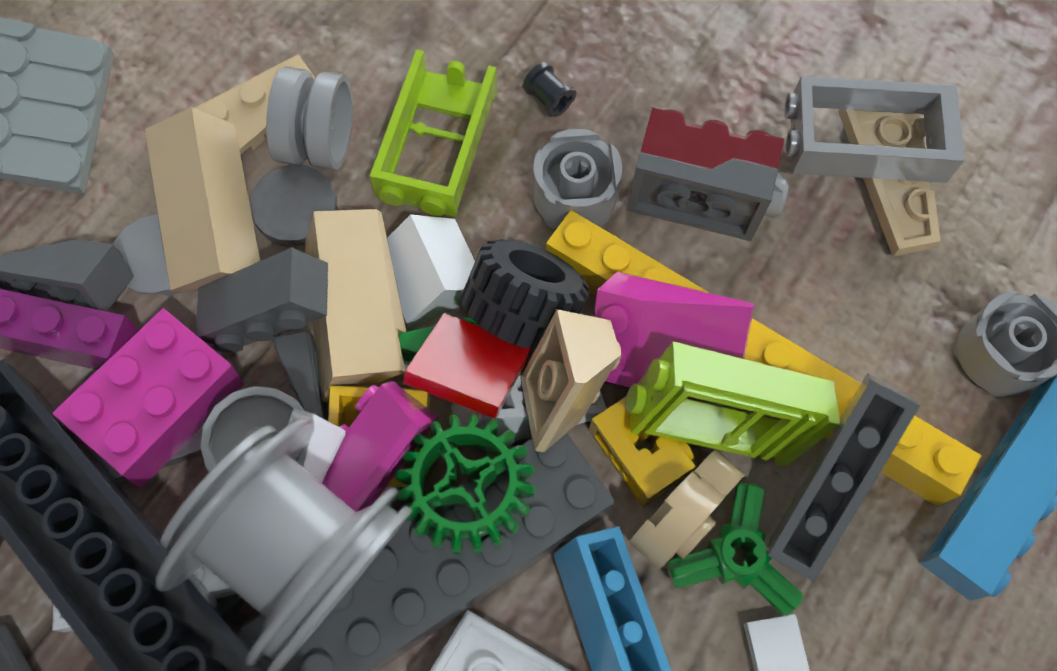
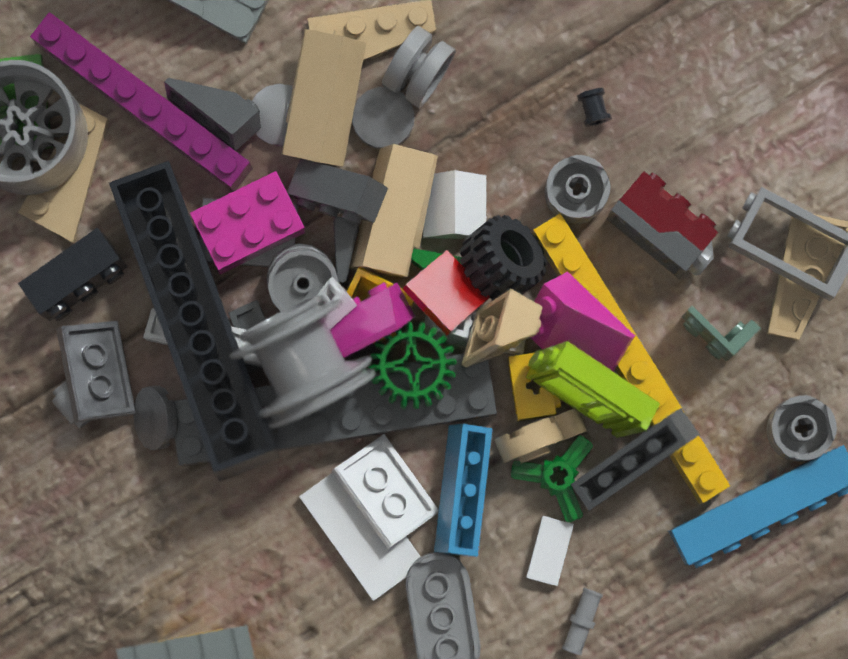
camera: 30 degrees right, 15 degrees up
lime door [370,49,497,217] -> none
none -> sand green bracket [681,306,761,361]

